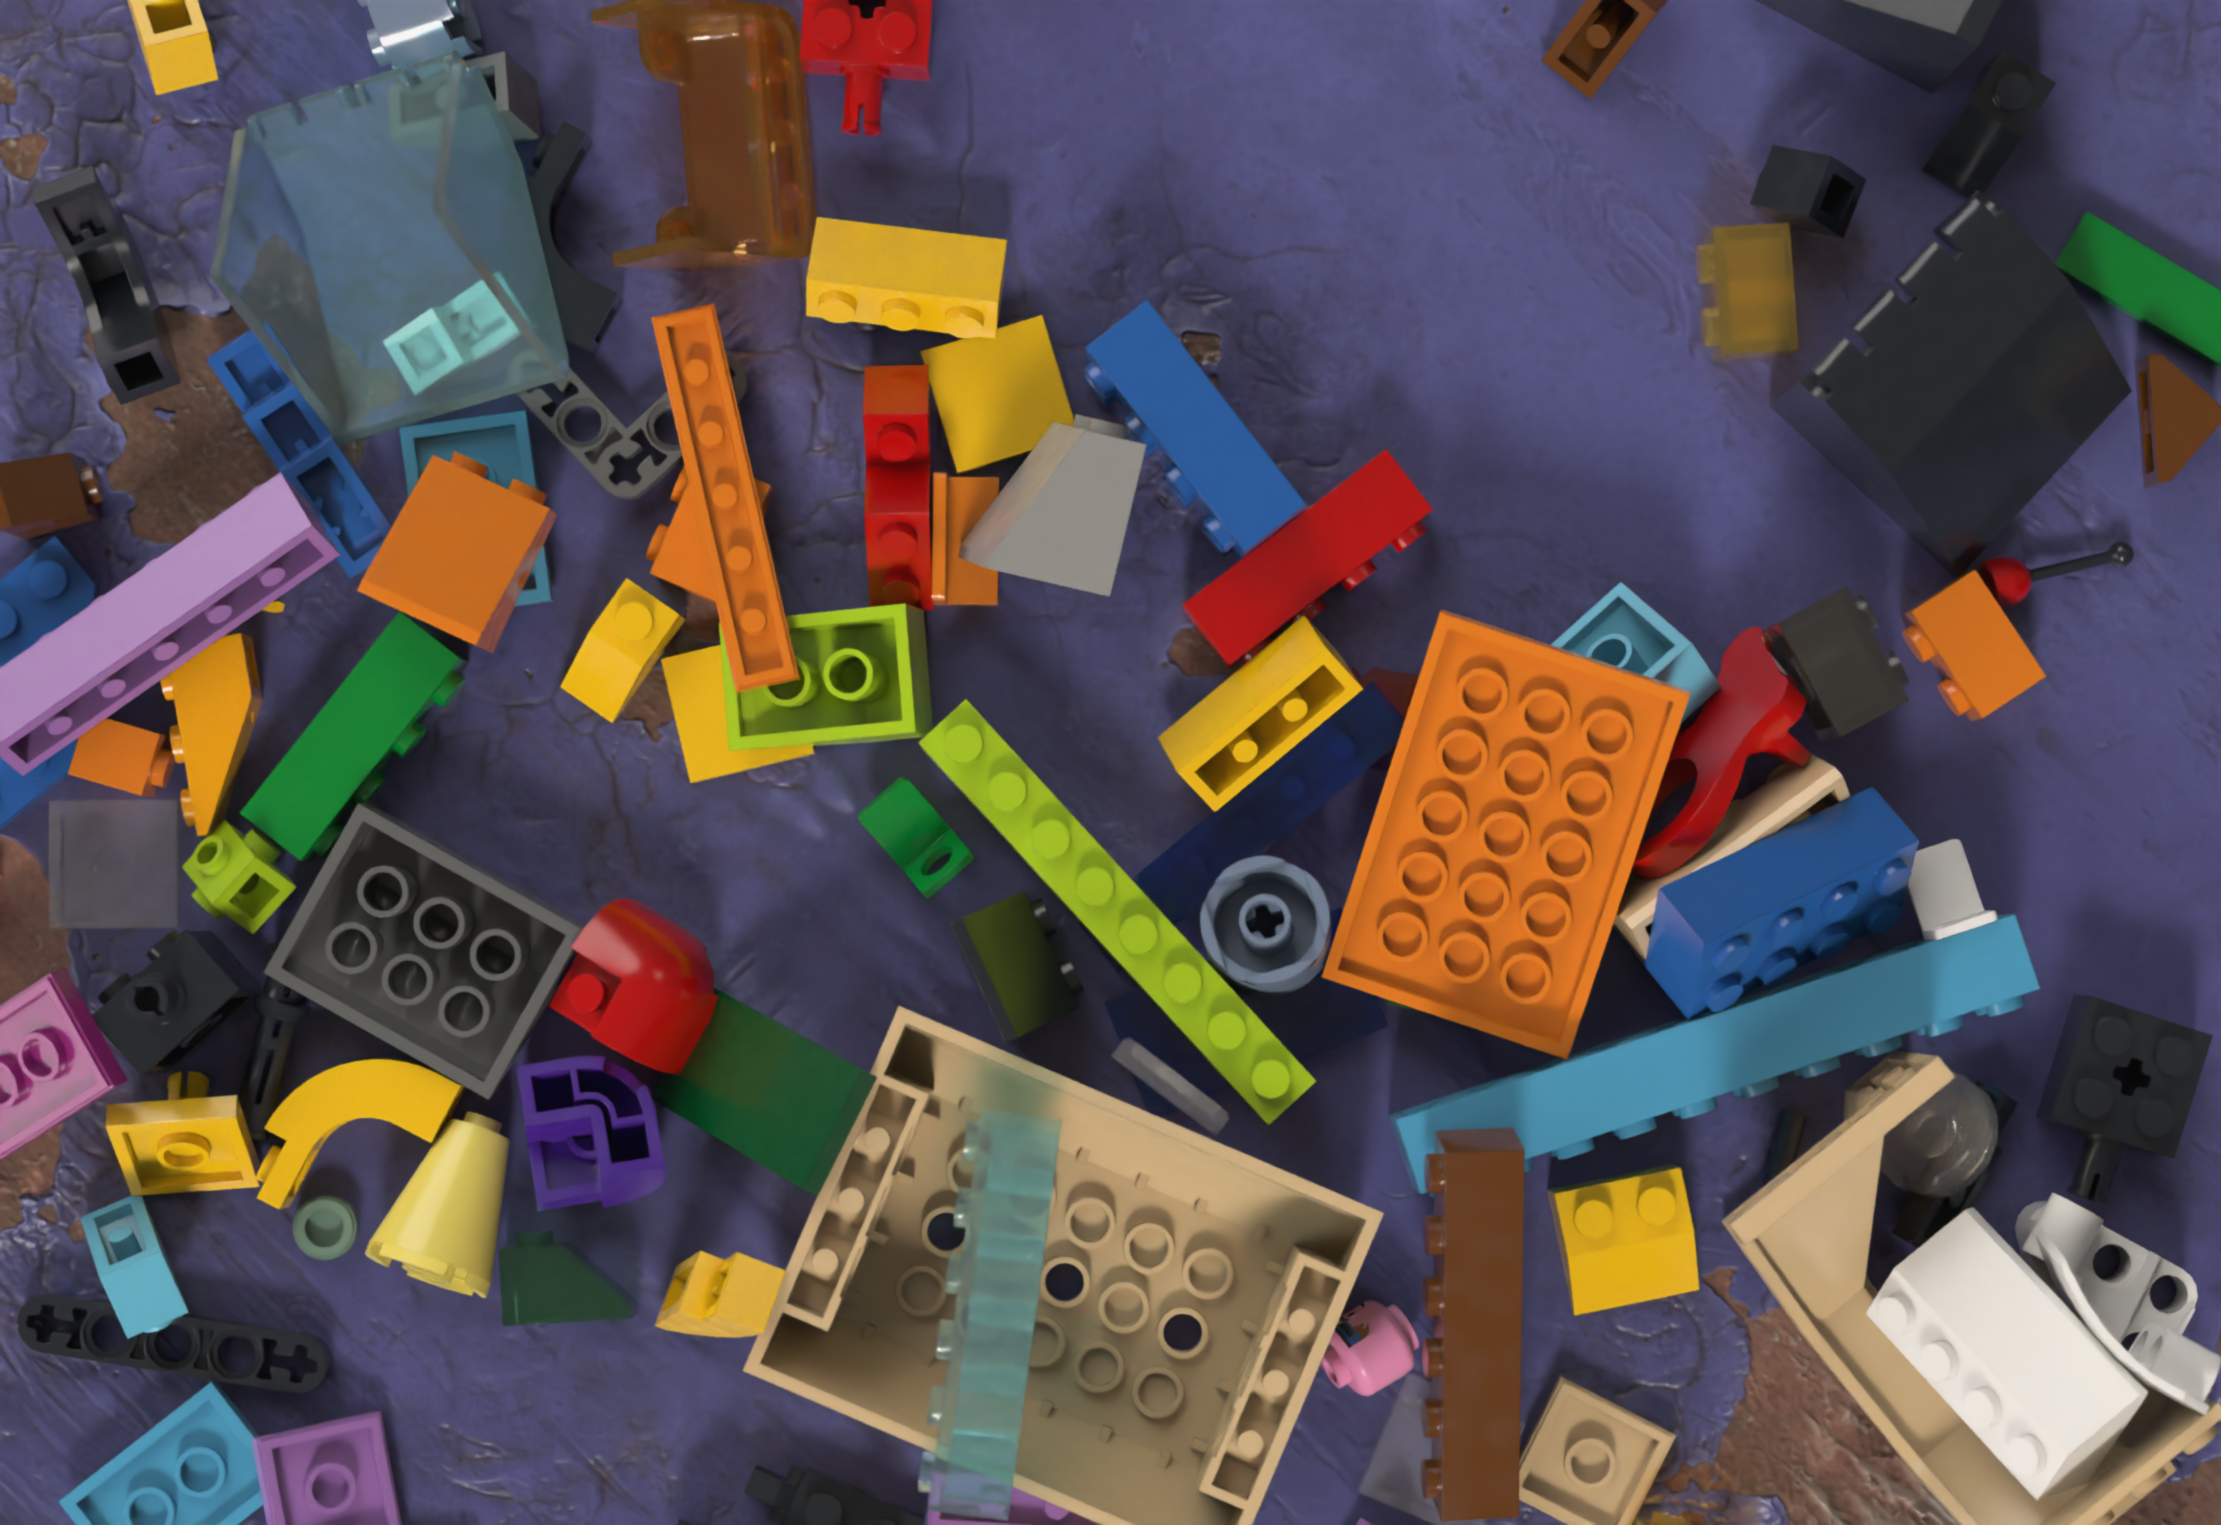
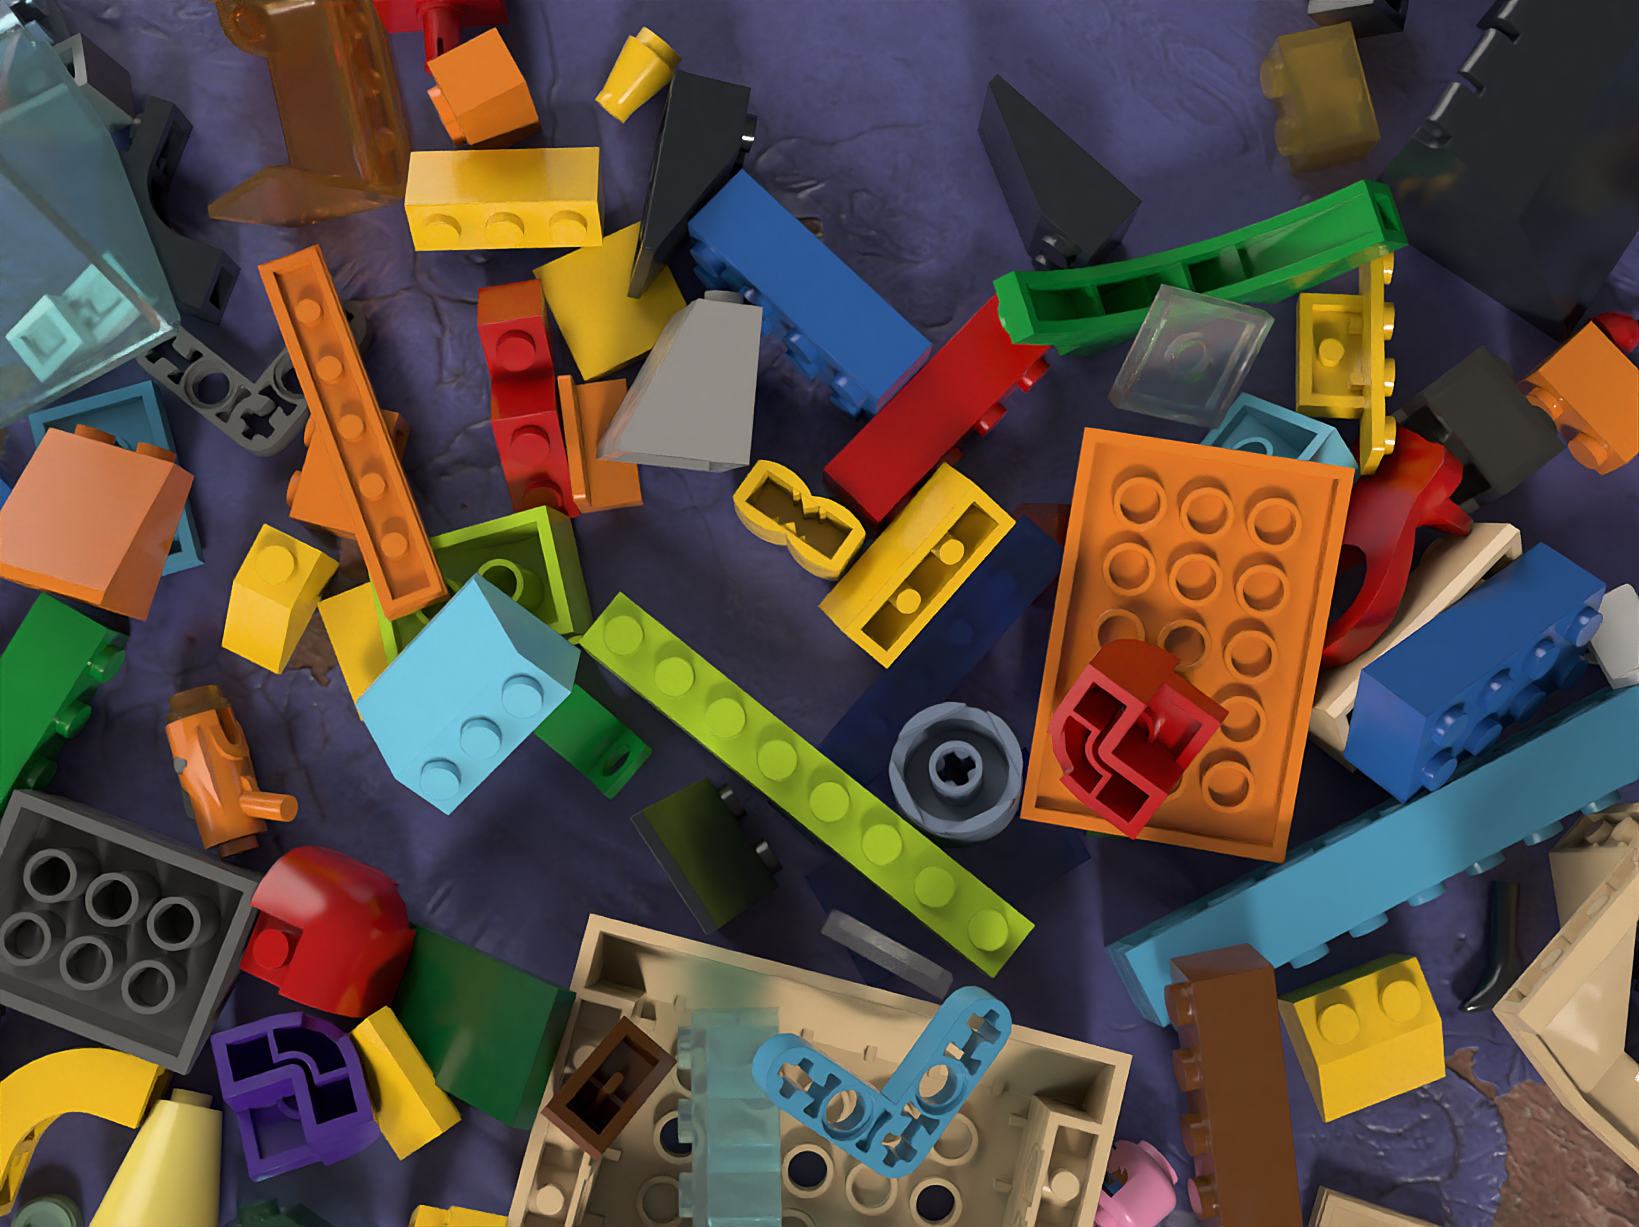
camera: 10 degrees left, 5 degrees down
none -> orange piece [164,684,298,859]
none -> yellow tile [348,1005,462,1161]
none -> medium azure slope [355,573,581,815]
none -> orange brick [427,27,543,150]
none -> reddish brown slope [540,1015,678,1161]
none -> yellow cone [595,27,682,124]
none -> black slope [627,69,758,299]
none -> yellow brick [733,460,866,581]
none -> dark azure beam [752,986,1012,1178]
none -> black slope [978,74,1142,271]
none -> green arch [993,179,1409,357]
none -> red brick [1047,639,1229,840]
none -> clear tile [1107,284,1275,430]
none -> yellow bracket [1295,251,1396,475]

